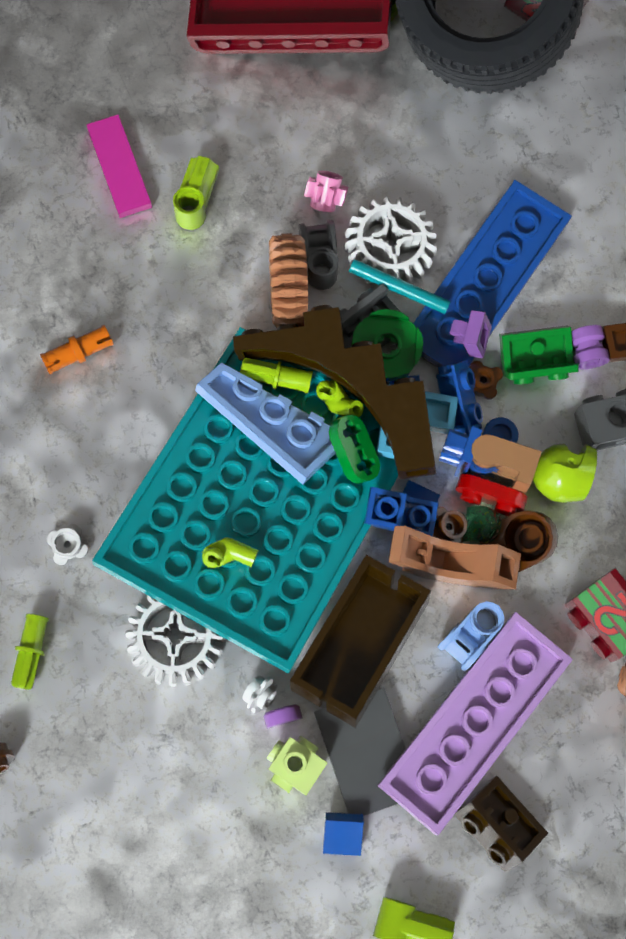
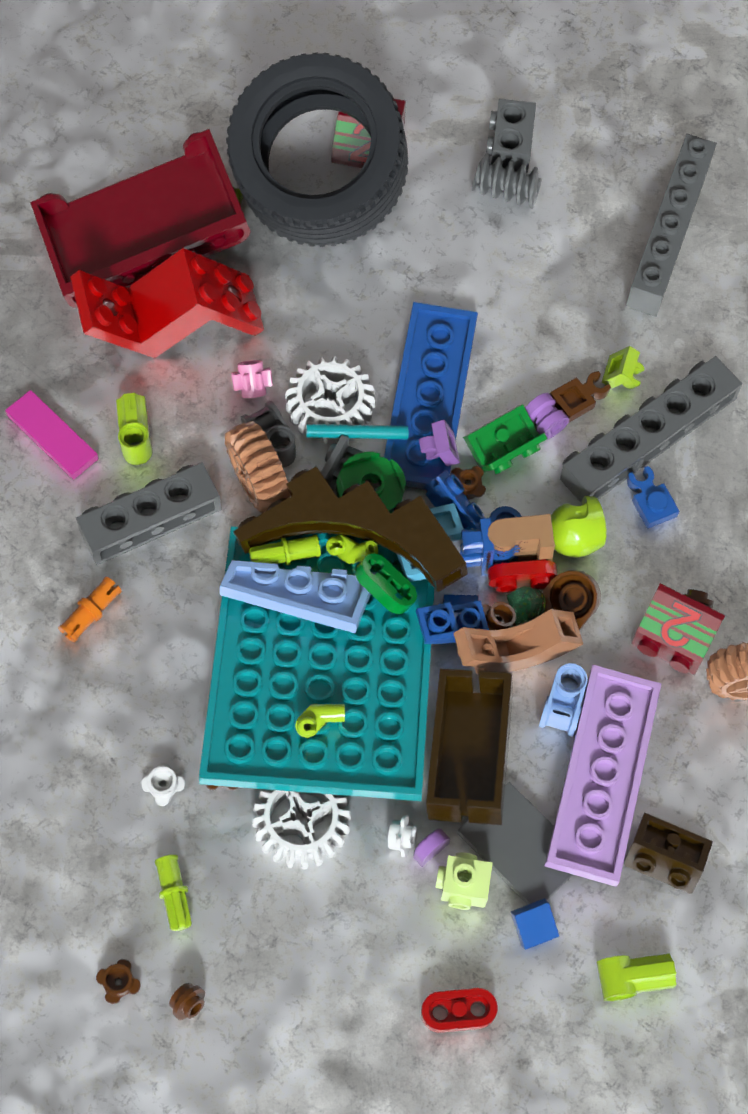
camera: 20 degrees left, 10 degrees down
none -> red bracket [70,248,264,358]
none -> dark grey brick [76,463,222,566]
none -> red plate [421,988,498,1033]

